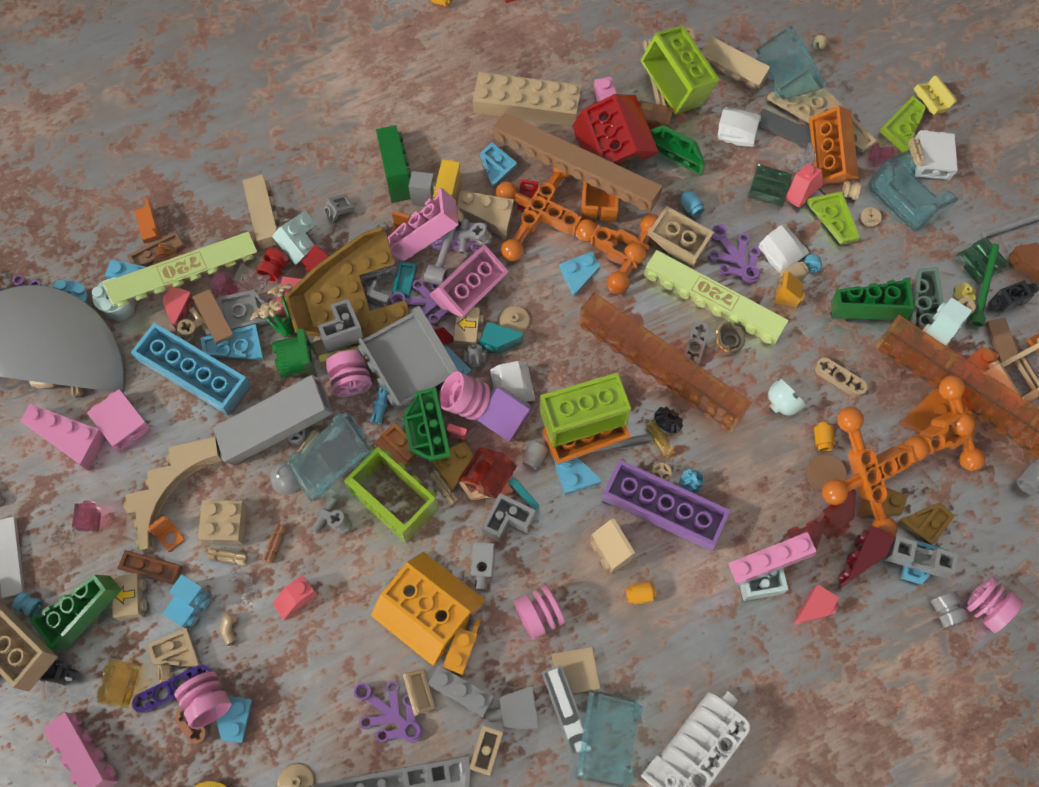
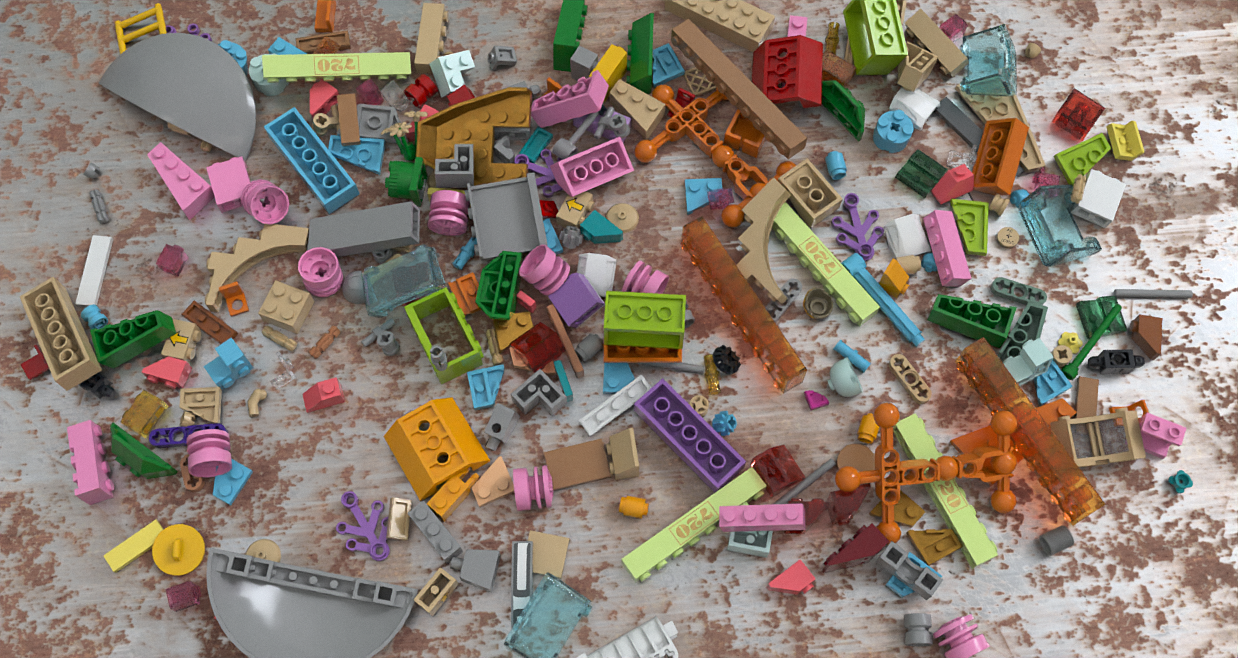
camera: 20 degrees right, 0 degrees up
none -> green wedge [110,422,178,479]
none -> coral slope [142,356,192,389]
none -> bright pink wheel [241,179,289,224]
none -> bright pink wheel [298,247,343,297]
none -> light grey pin [430,345,448,371]
none -> medium azure wing [467,364,505,410]
none -> light nougat wing [472,456,515,507]
none -> medium nougat tile [544,438,611,491]
none -> nougat tile [547,304,584,379]
none -> white tile [579,374,651,437]
none -> bright pink wheel [621,261,669,294]
none -> yellowish green brick [621,467,767,583]
none -> green slope [626,13,654,94]
none -> tan window [683,67,716,97]
none -> clear pink brick [707,187,735,210]
none -> tan arch [735,177,791,304]
none -> clear red slope [750,444,805,498]
none -> light grey bar [772,459,836,505]
none -> dark pink tile [804,390,829,411]
none -> clear yellow pin [825,22,840,58]
none -> medium azure pin [833,340,871,373]
none -> medium azure piece [841,253,925,347]
none -> medium azure brick [873,110,914,153]
none -> yellowish green brick [893,413,998,569]
none -> tan wedge [897,41,938,92]
none -> bright pink brick [923,210,971,287]
none -> clear pink brick [939,14,968,43]
none -> sand green beam [990,277,1047,305]
none -> medium azure piece [1010,189,1030,208]
none -> medium azure wing [1034,360,1072,406]
none -> clear red slope [1052,88,1106,141]

